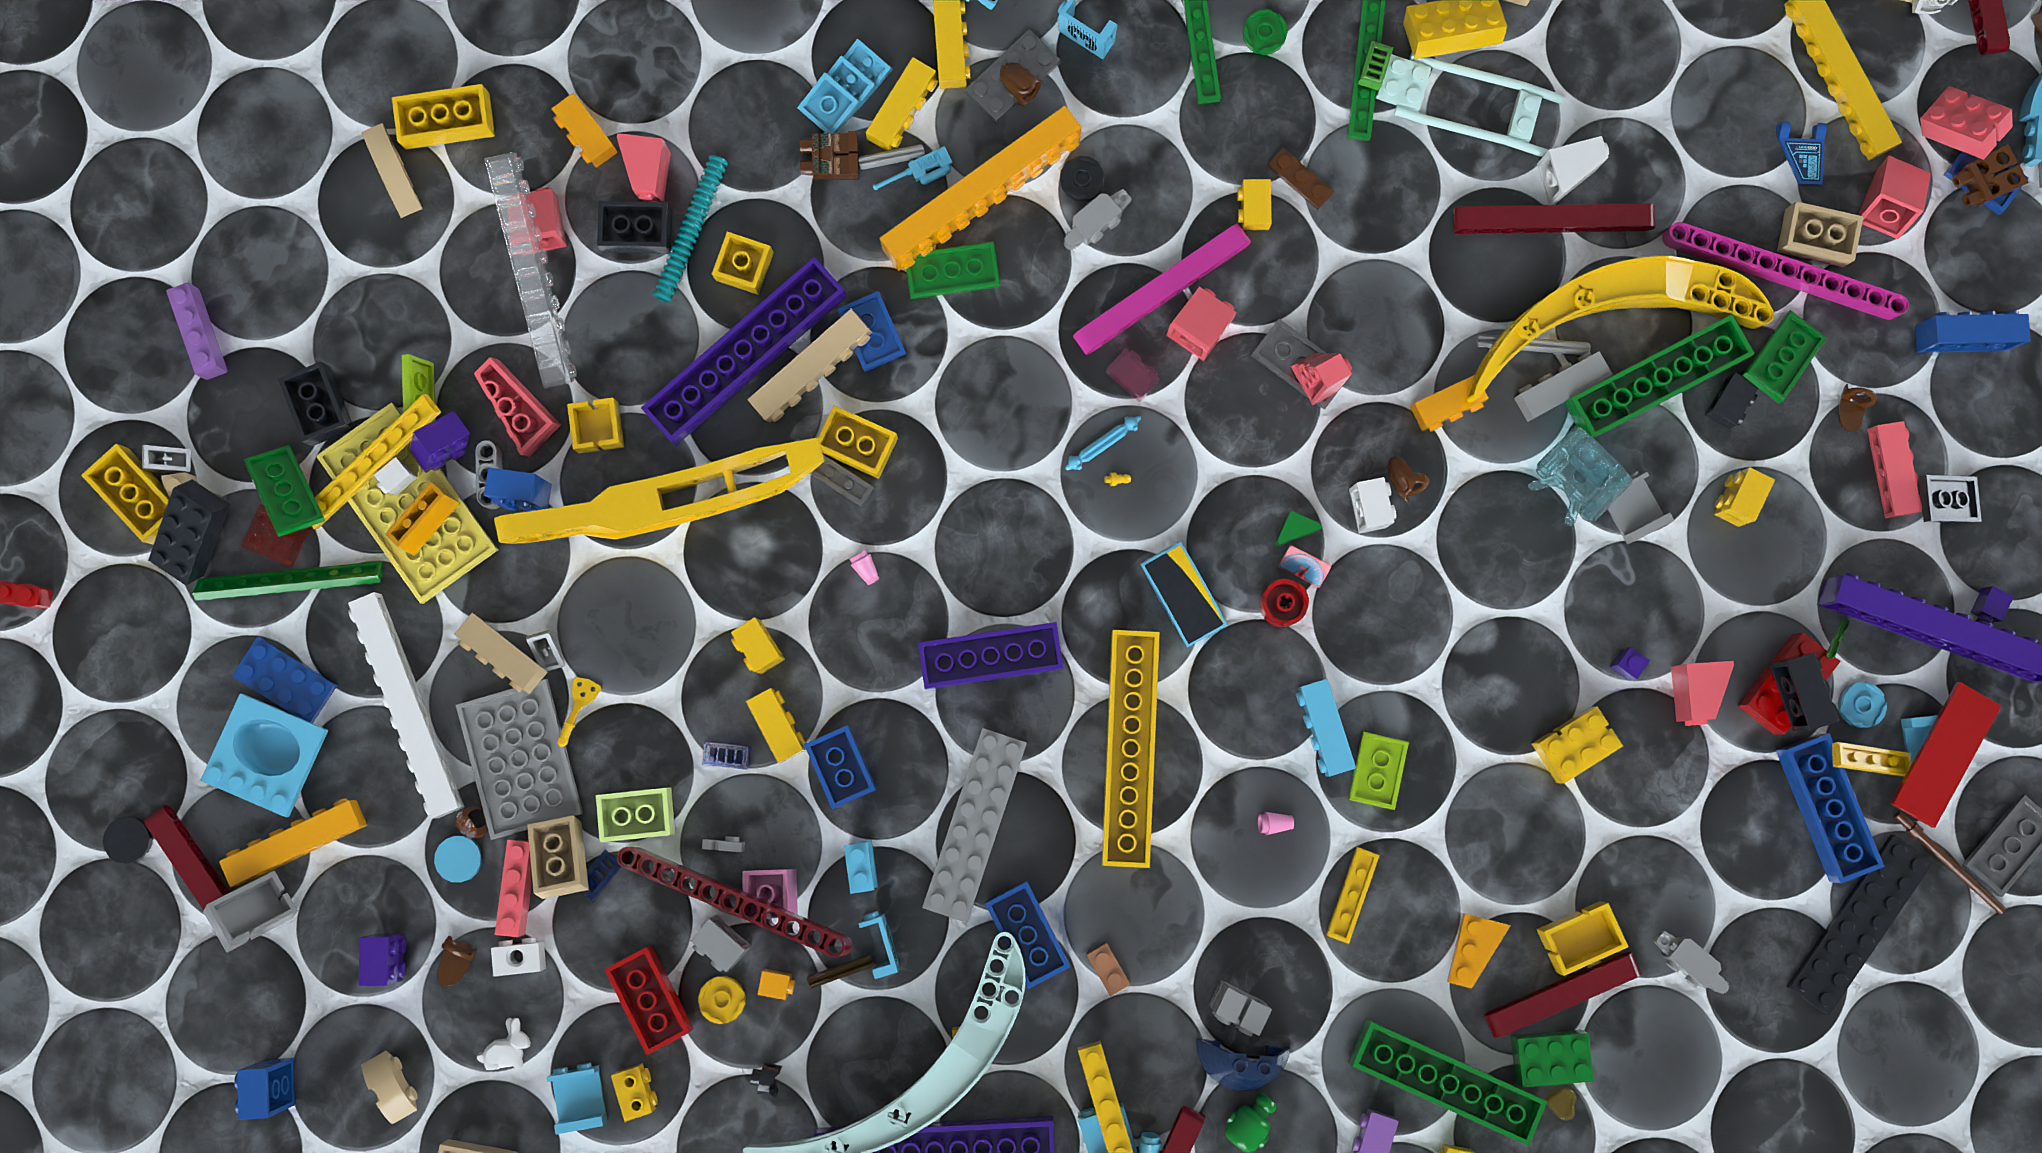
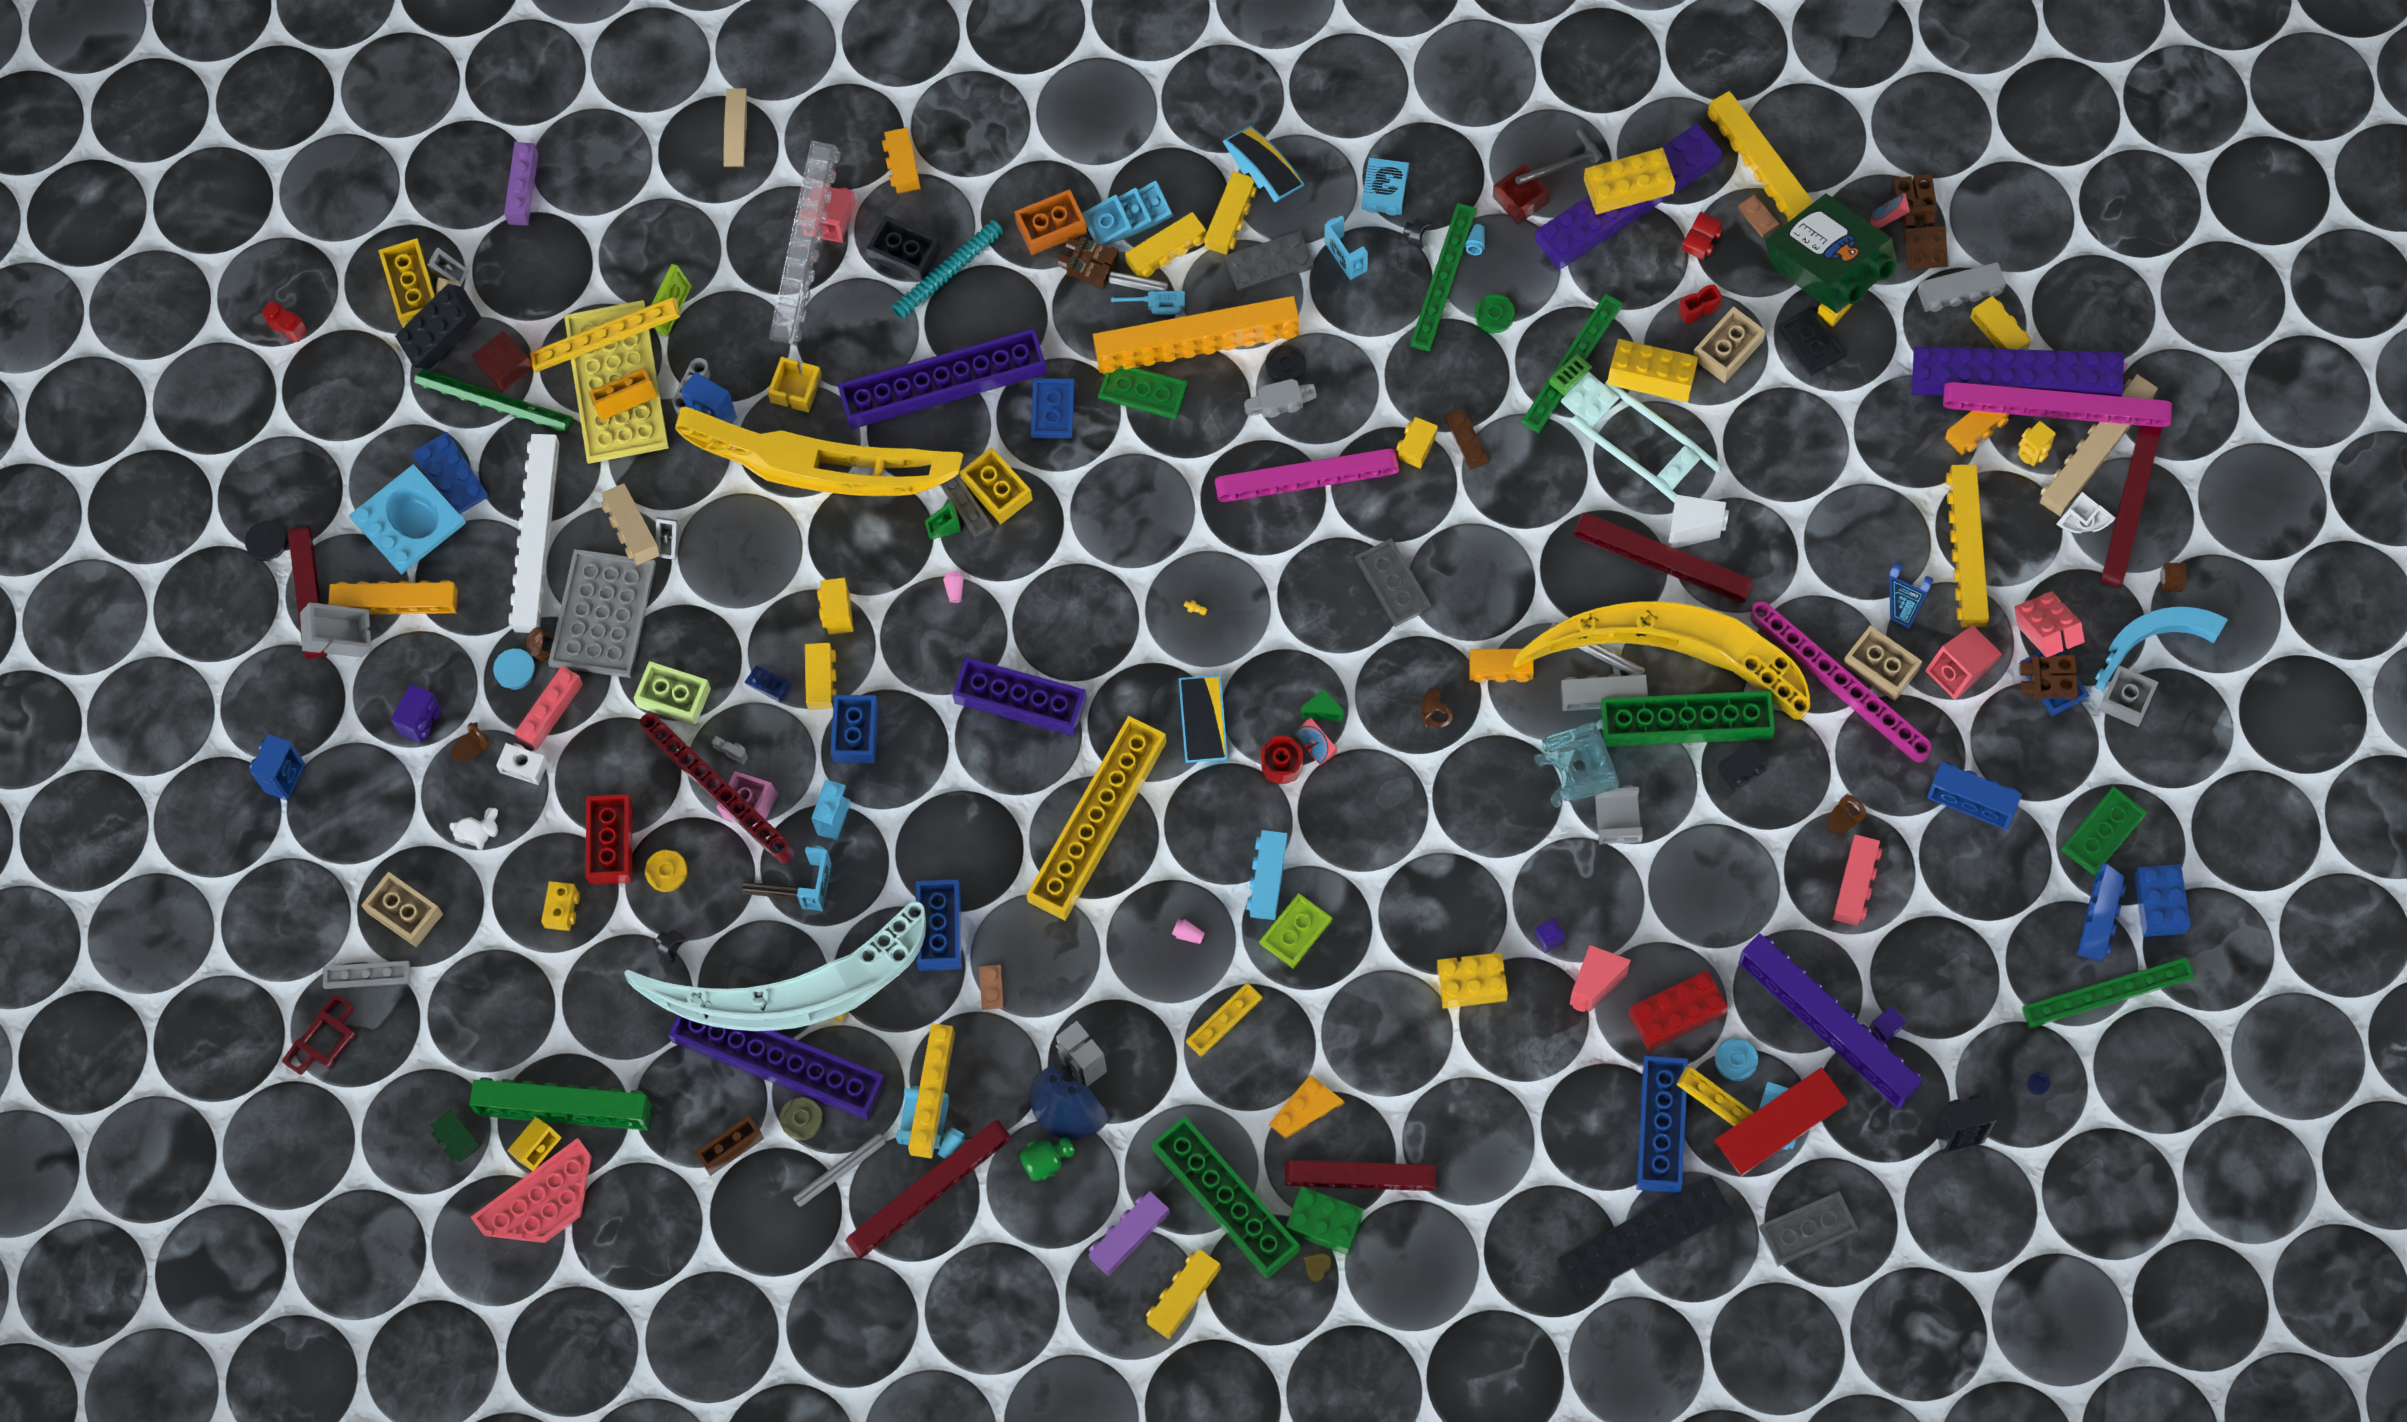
camera: 30 degrees right, 15 degrees down
green tile [244,445,325,537] -> none
black brick [278,361,355,446] -> none
tan brick [361,1050,418,1124] -> none
white brick [374,457,417,496] -> none
yellow brick [392,84,495,150] -> none
dark purple brick [410,411,470,473] -> none
coral wedge [474,357,561,457] -> none
tan brick [527,816,589,899] -> none
medium azure panel [547,1062,608,1135] -> none
yellow piece [557,677,602,747] -> none
clear blue slope [580,849,622,902] -> none
coral slope [617,133,671,202] -> none
light grey brick [690,915,751,972] -> none
yellow brick [712,232,774,295] -> none
tan brick [748,309,873,422] -> none
light orange brick [758,969,795,1000] -> none
light grey brick [922,728,1027,923] -> none
reddish brown piece [1000,62,1044,106] -> none
medium azure wheel [1065,416,1141,470] -> none
clear pink brick [1106,348,1160,403] -> none
coral slope [1166,286,1237,361] -> none
coral wedge [1290,353,1352,405] -> none
white brick [1349,477,1396,534] -> none
yellow piece [1536,901,1628,976] -> none
light grey hinge [1653,930,1729,994] -> none
yellow piece [1714,467,1775,527] -> none
green tile [1742,310,1827,404] -> none
black brick [1769,653,1839,731] -> none
bright green piece [1826,616,1850,660] -> none
reddish brown bar [1893,811,2006,914] -> none
plate [1919,475,1982,523] -> none
none -> green slope [925,502,961,540]
none -> orange brick [1014,189,1087,256]

